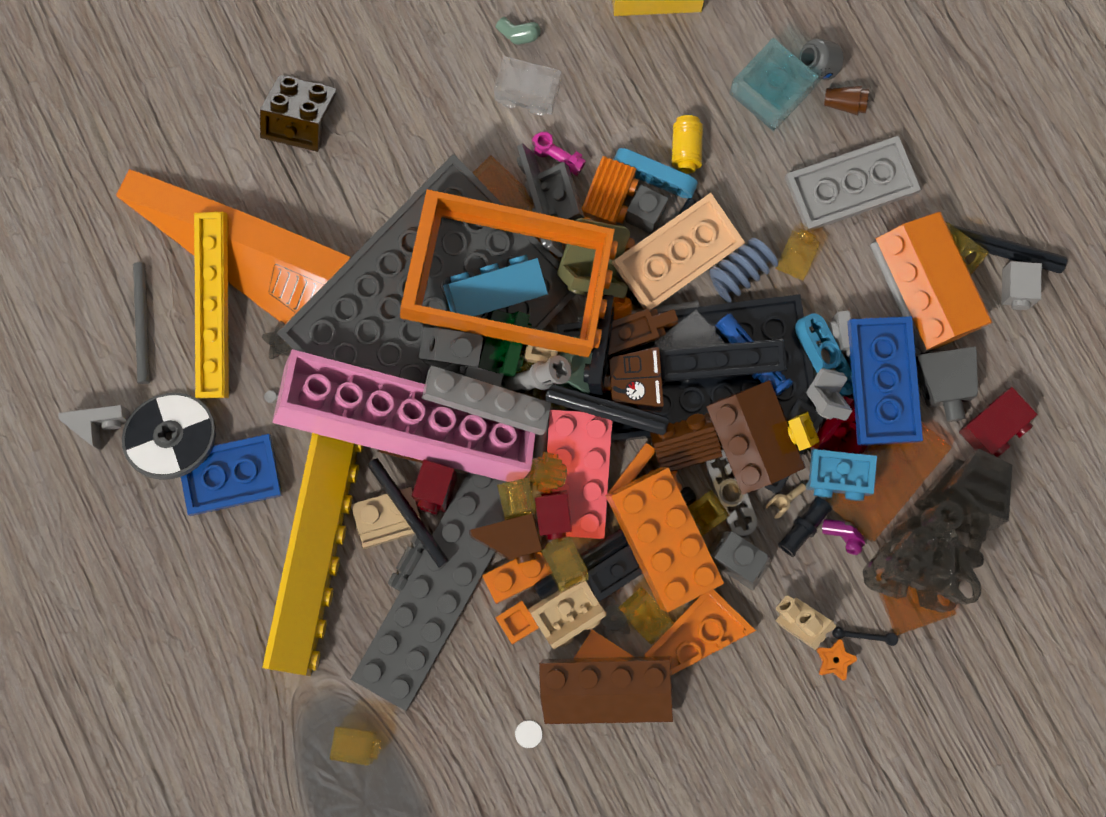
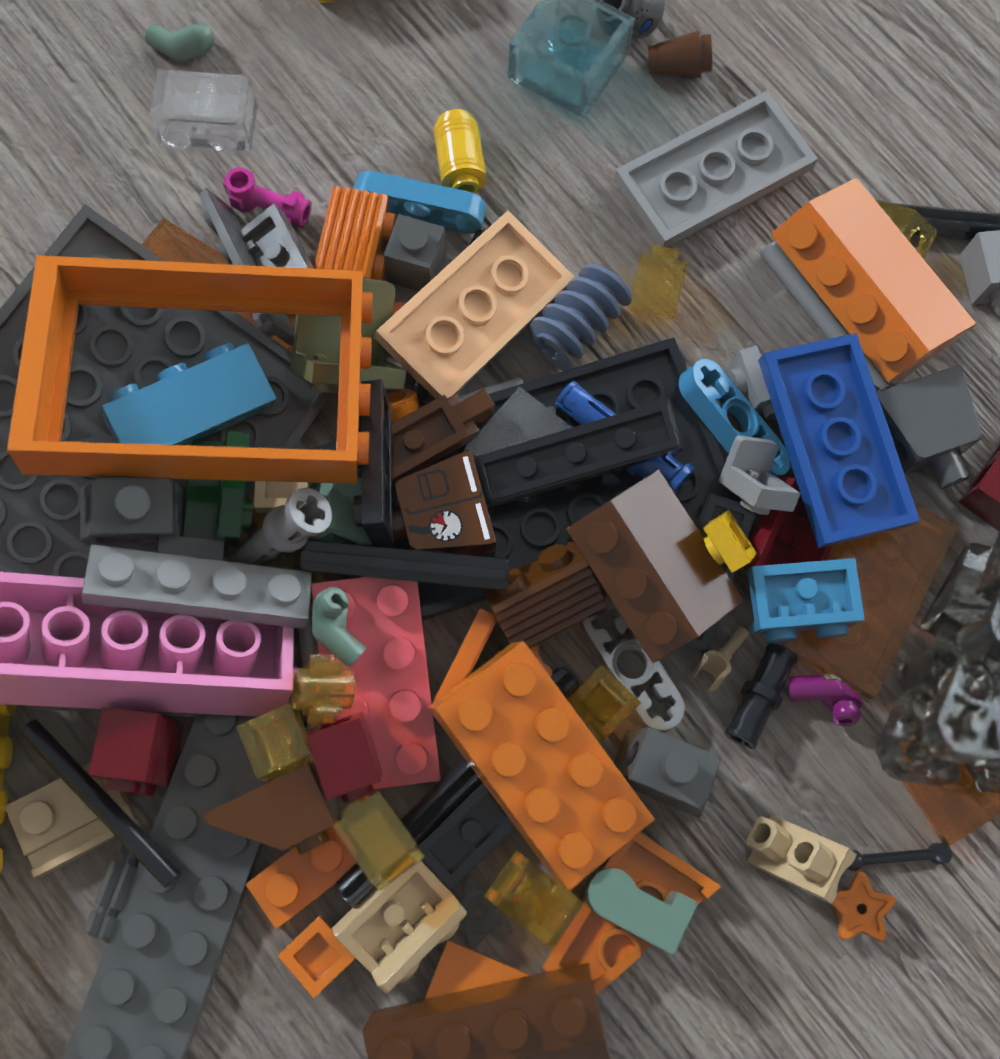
camera: 15 degrees left, 5 degrees down
none -> sand green arm [312,587,366,668]
none -> sand green leg [584,868,698,956]

